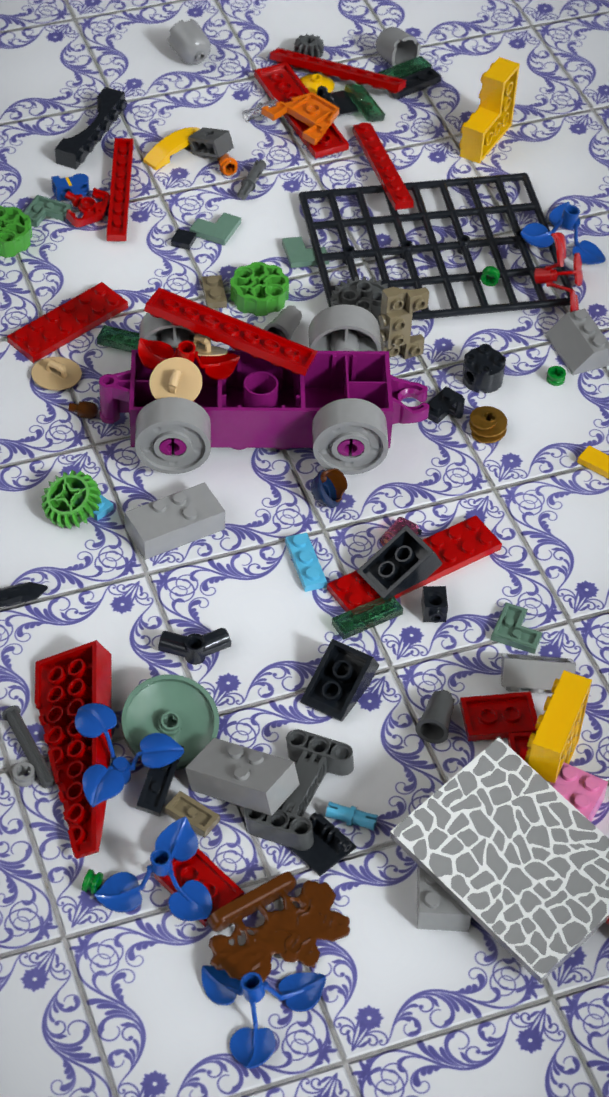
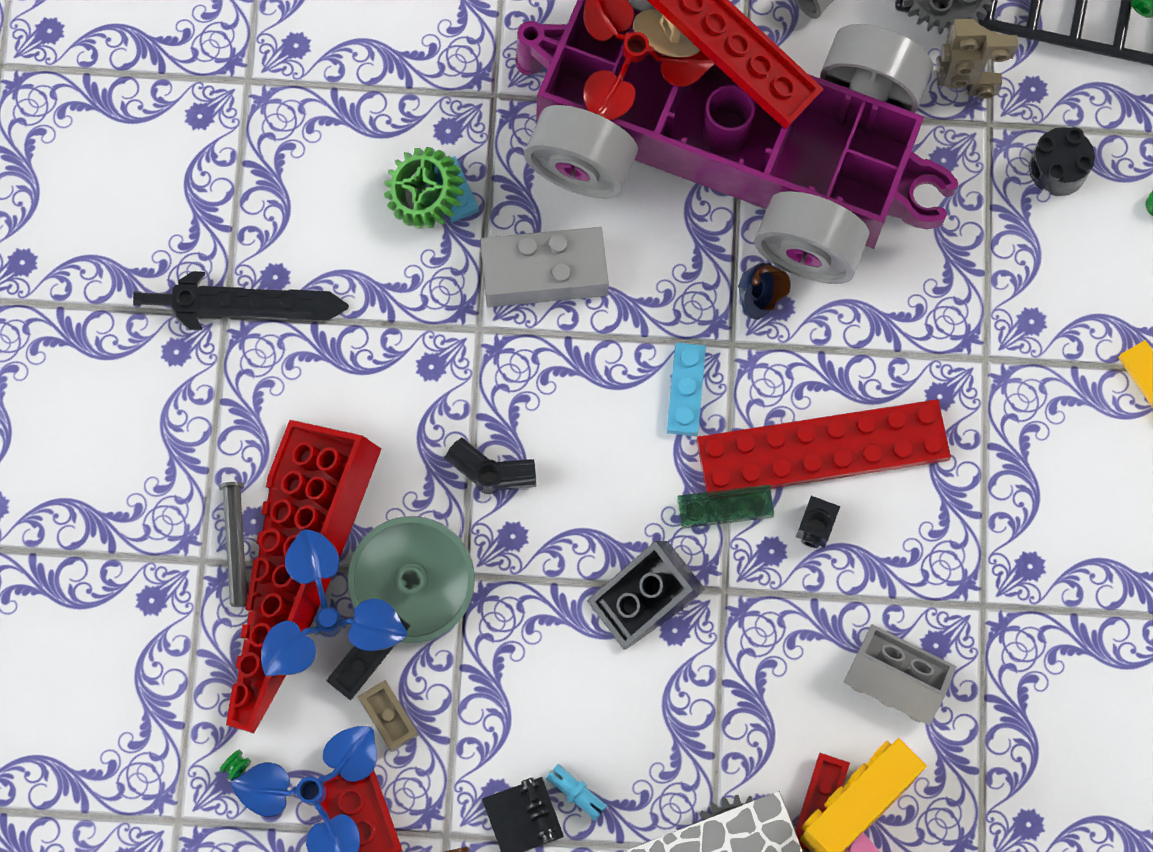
camera: 20 degrees right, 25 degrees up
light grey bush [13,762,35,787] -> none
reddish brown cylinder [68,401,99,419] -> none
tan shield [150,357,202,401] -> none
light grey brick [185,738,300,816] -> none
dark grey beam [244,729,354,851] -> none
black slope [357,525,443,600] -> none
clear pink piece [379,517,422,546] -> none
dark grey plant [415,690,455,744] -> none
black plate [428,386,465,424] -> none
red plate [459,692,538,742] -> none
pearl gold piece [469,406,507,444] -> none
sand green tile [491,602,543,654] -> none

